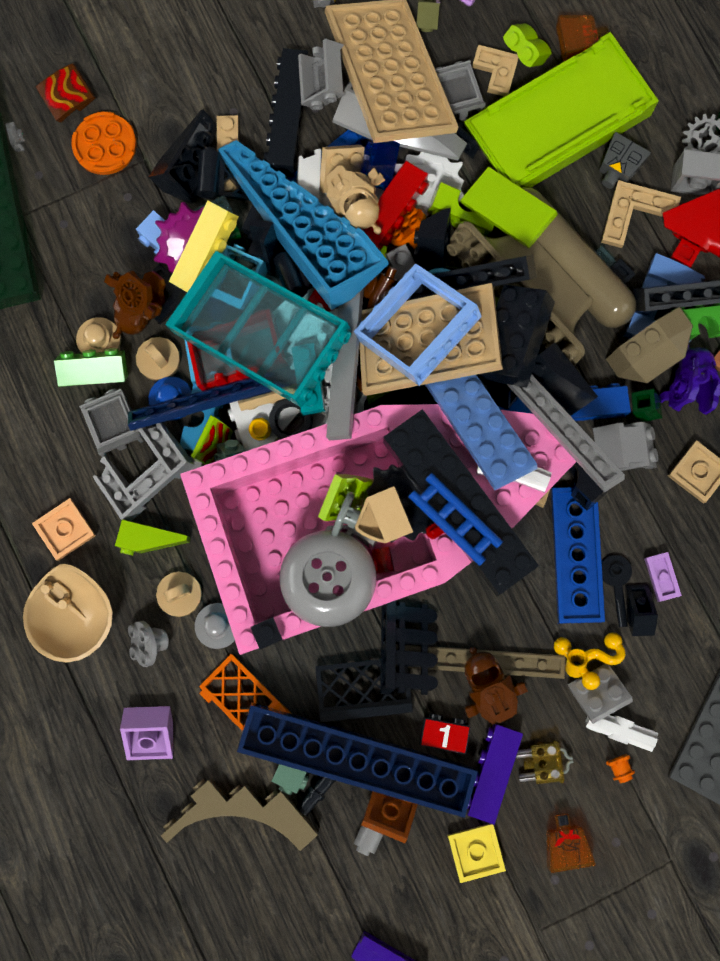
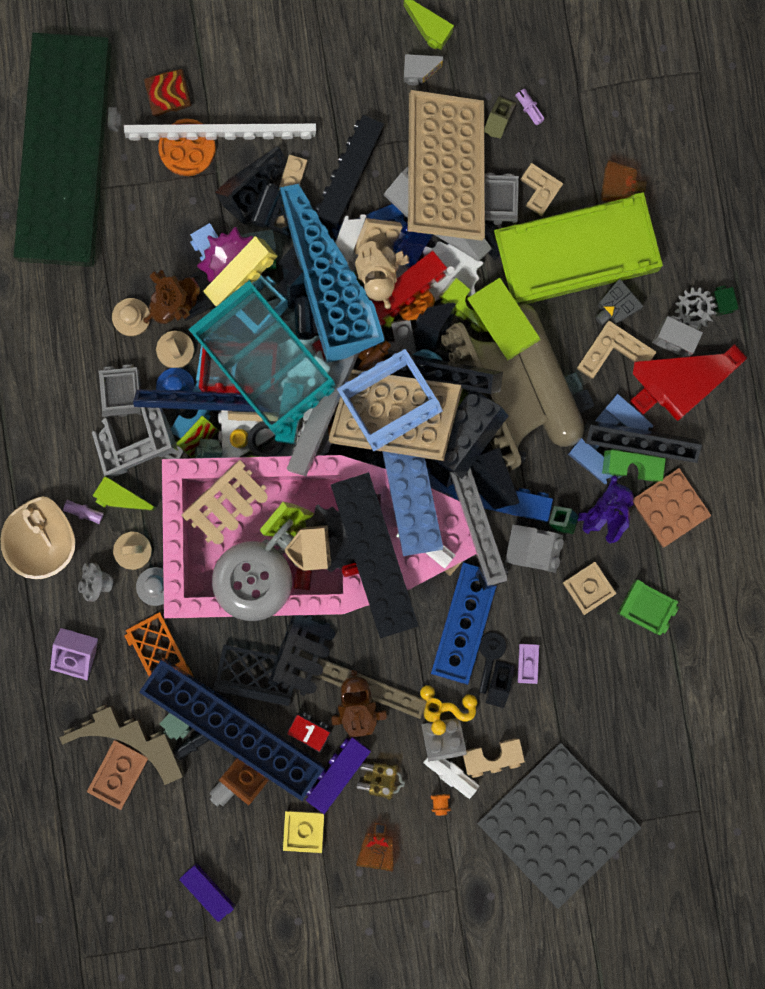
camera: 15 degrees right, 5 degrees up
light nougat plate [32,498,96,561] -> none
brick [54,348,128,387] -> none
black plate [251,617,283,650] -> none
light grey window [298,39,346,110] -> none
blue bar [408,473,504,566] -> none
lime brick [503,23,552,67] -> none
dark tan wedge [606,307,693,383] -> none
none -> lavender pin [63,500,104,524]
none -> nougat plate [87,739,148,810]
none -> white plate [124,124,316,141]
none -> tan fence [181,459,268,544]
none -> tan arch [463,738,525,778]

